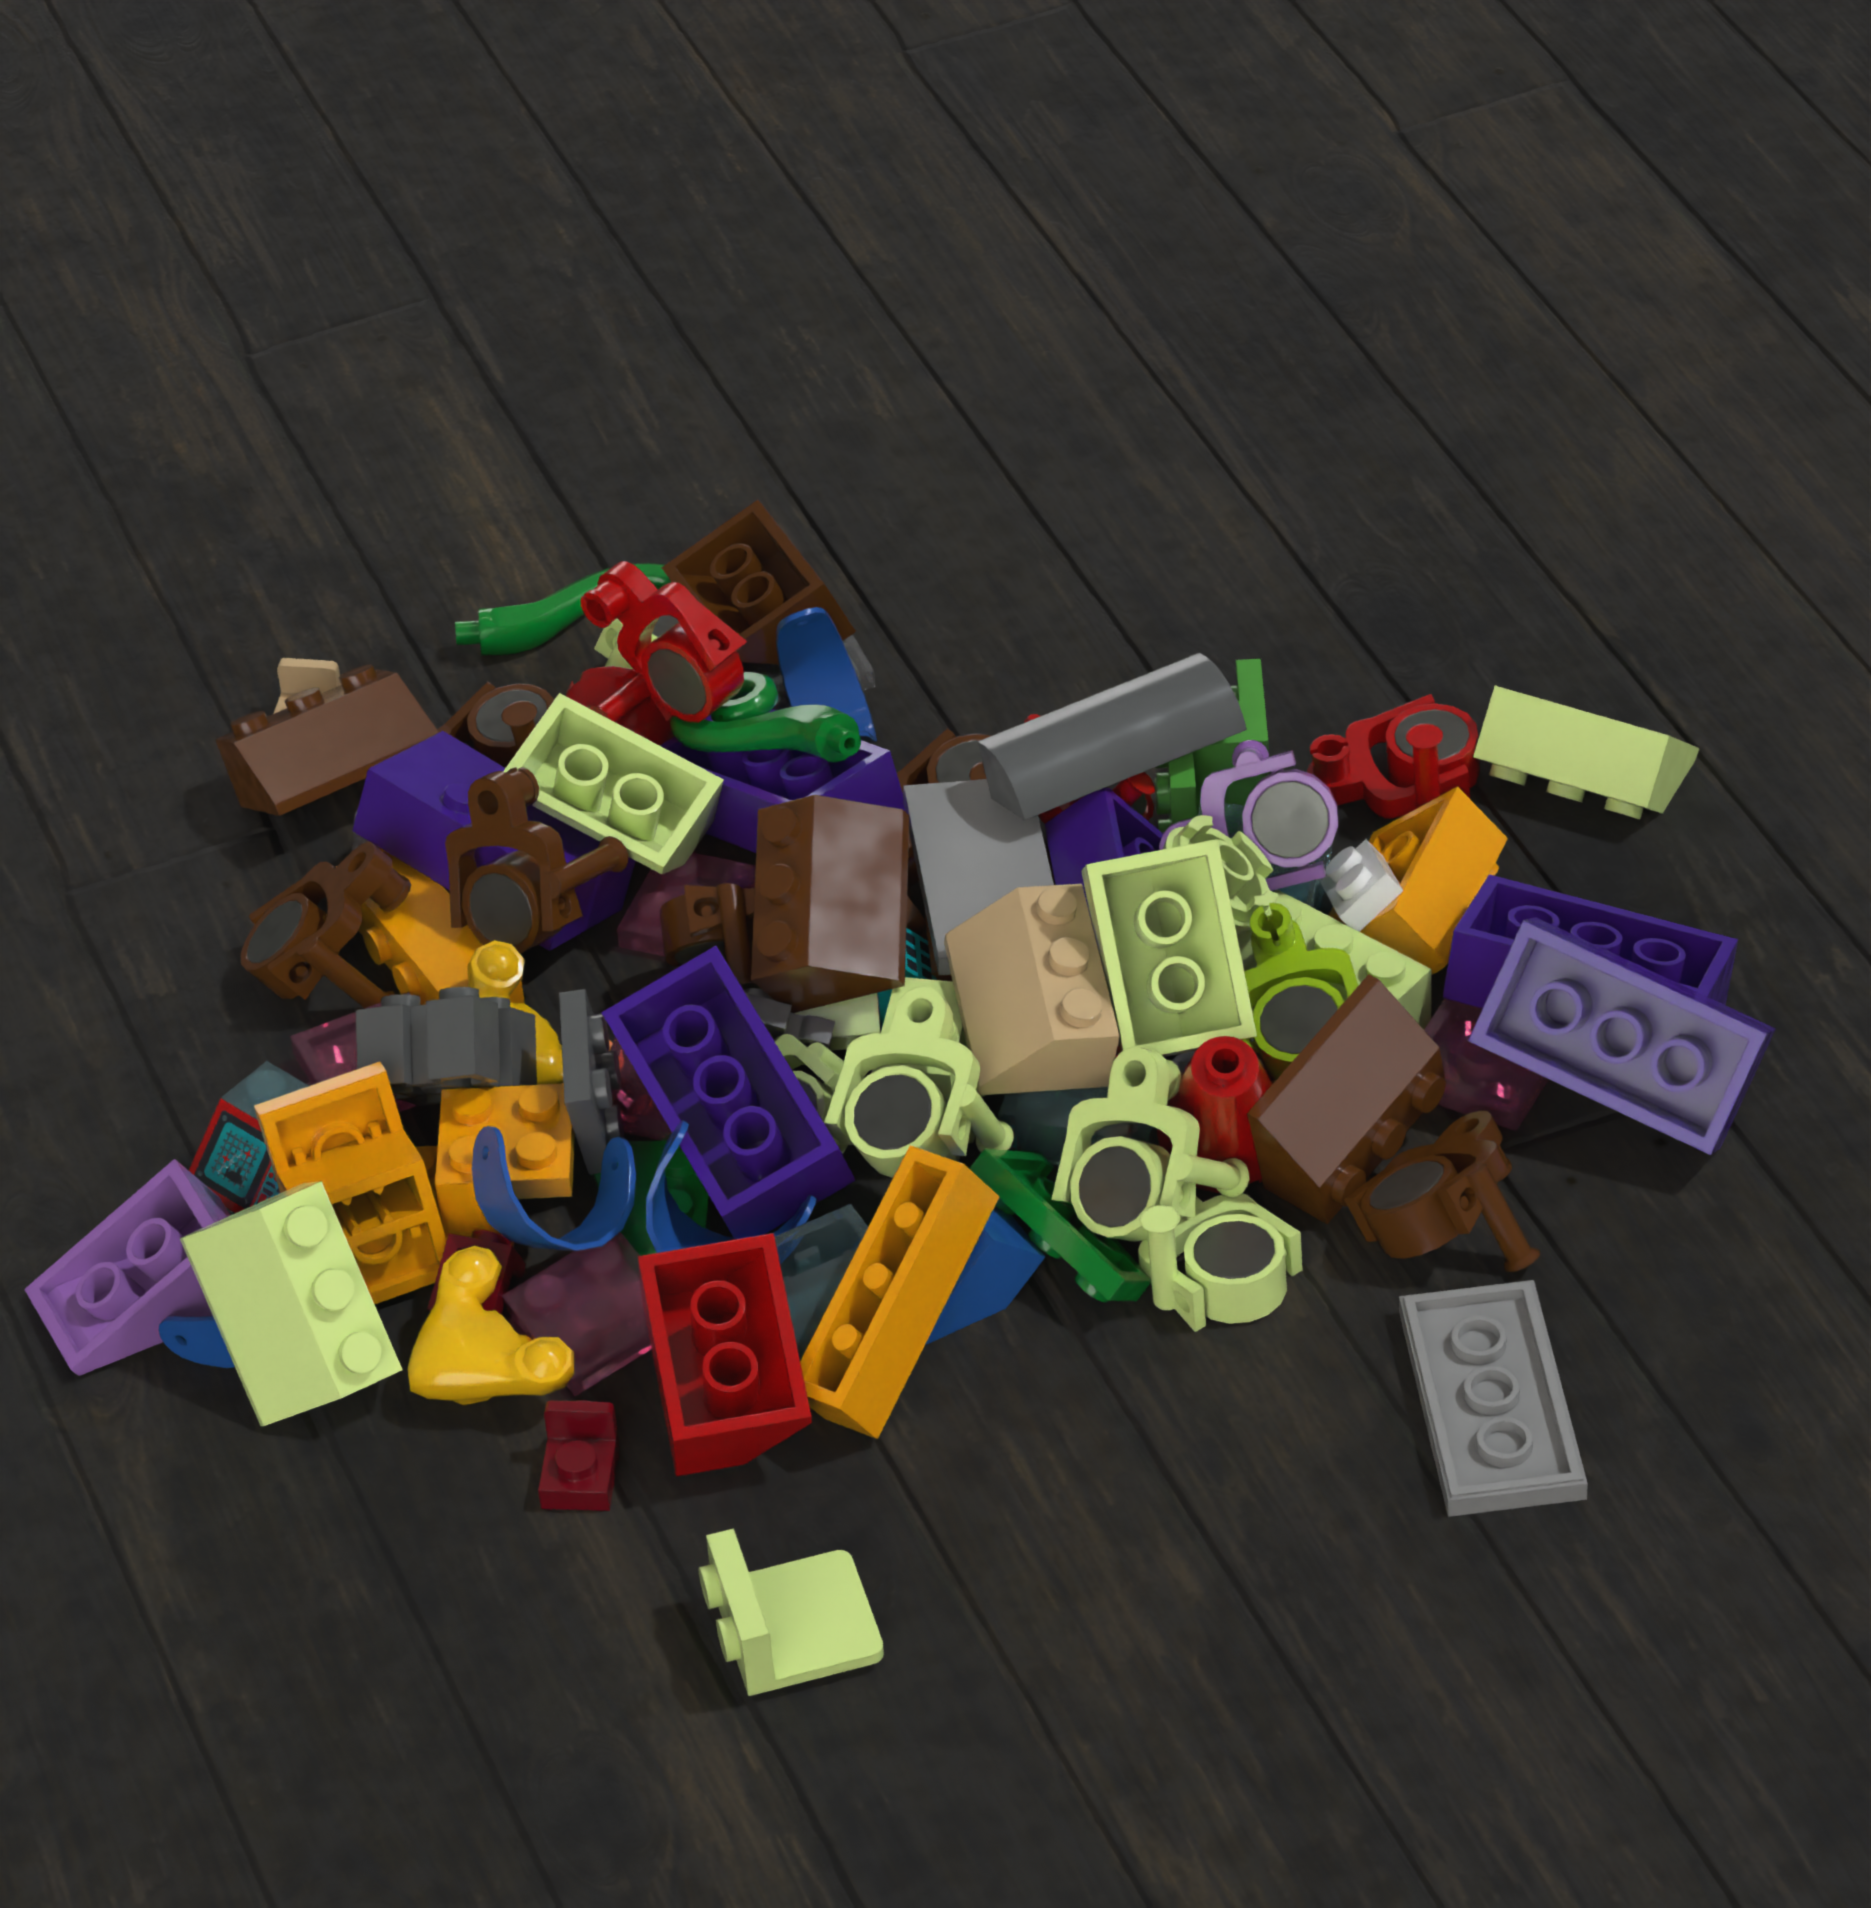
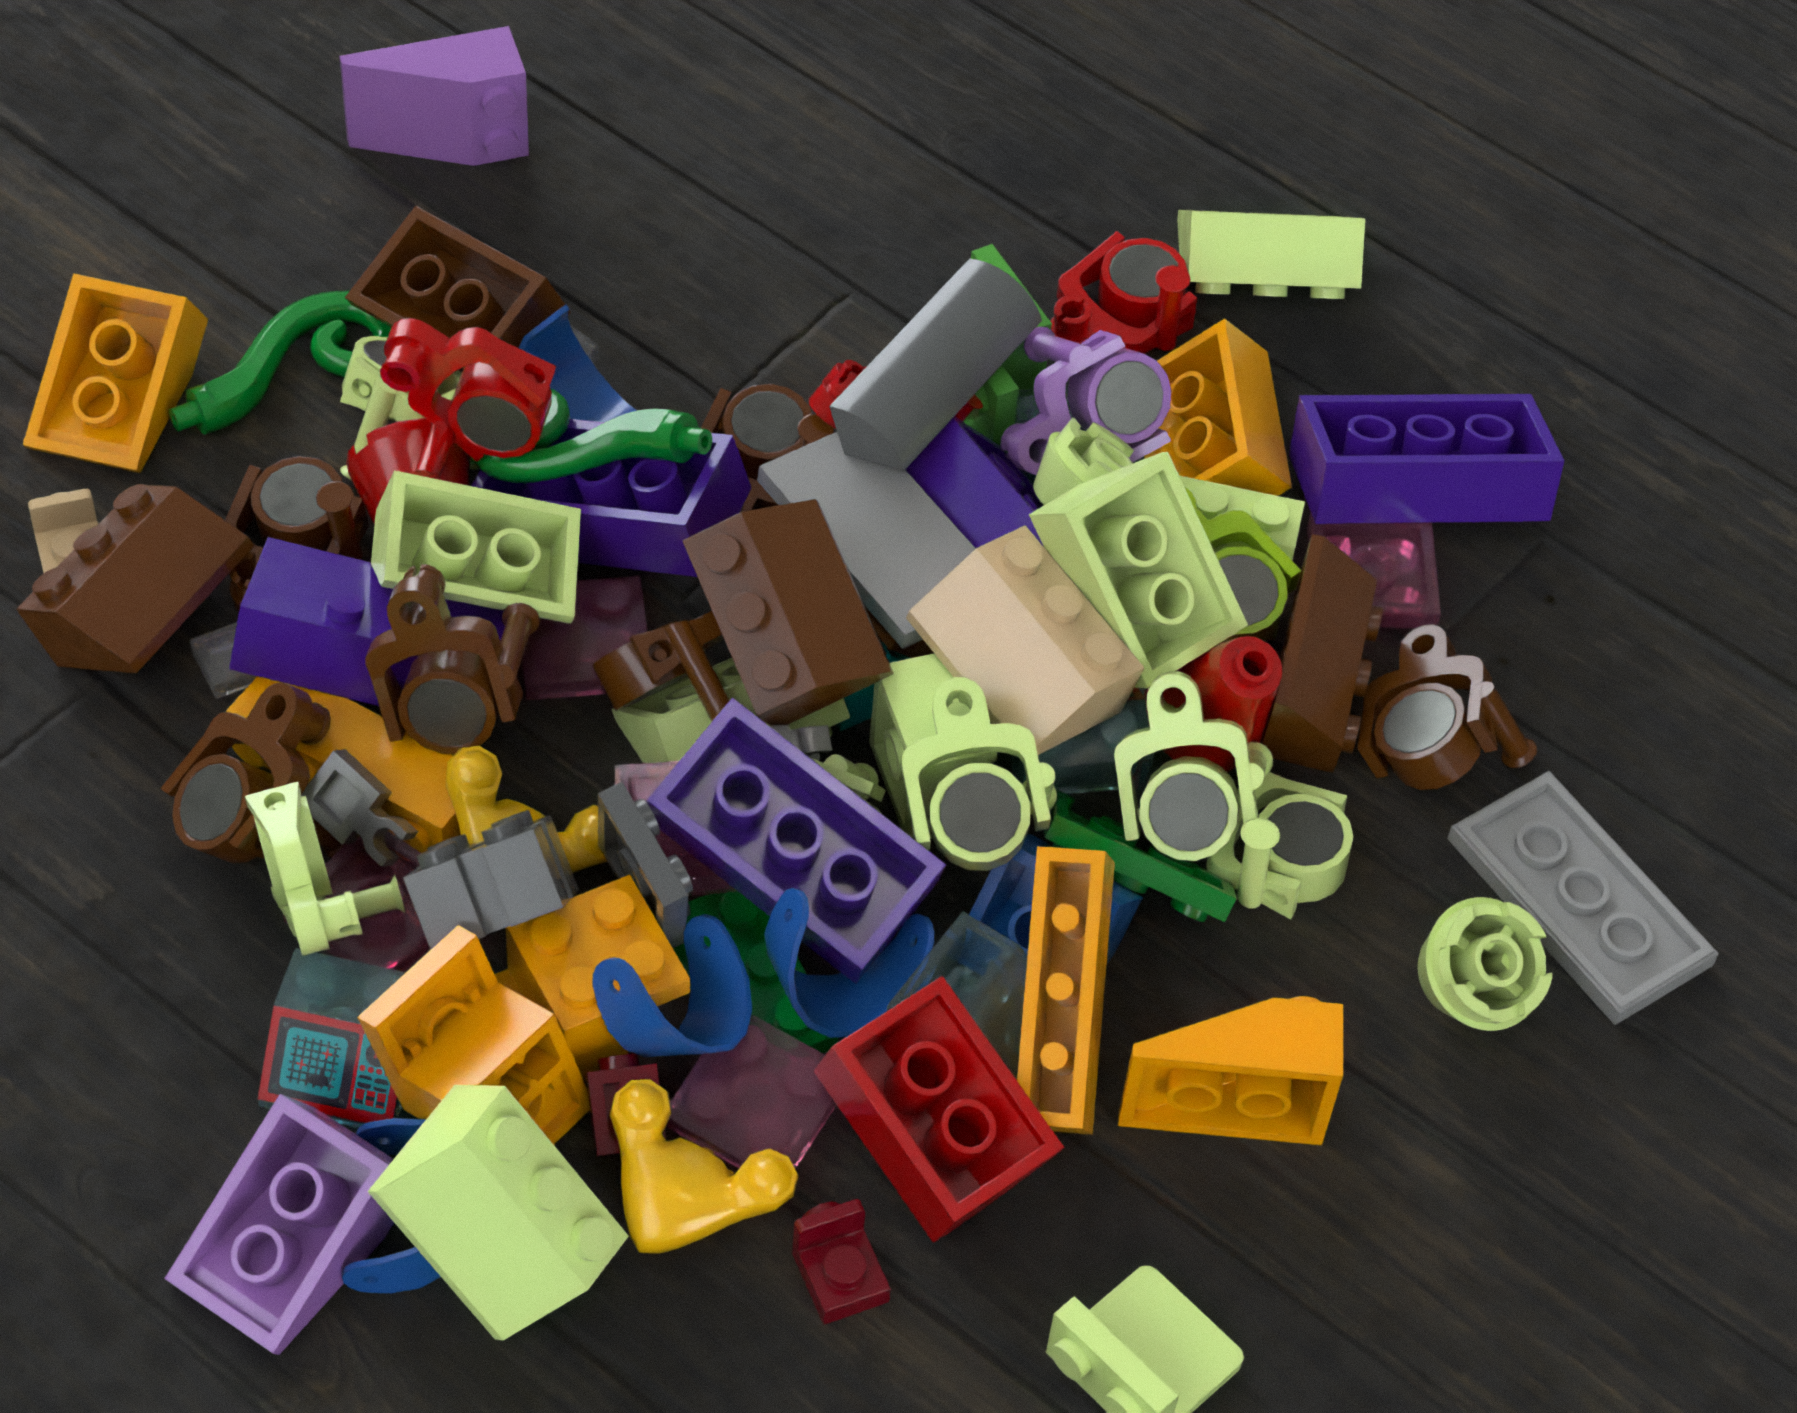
camera: 35 degrees left, 10 degrees up
white plate [1320,839,1403,932] -> none
brick [1468,917,1776,1155] -> none
none -> light orange slope [23,273,208,473]
none -> yellowish green piece [245,782,406,956]
none -> flat silver plate [301,749,419,867]
none -> medium lavender slope [339,26,529,166]
none -> light orange slope [1118,996,1343,1145]
none -> yellowish green cone [1418,897,1552,1031]

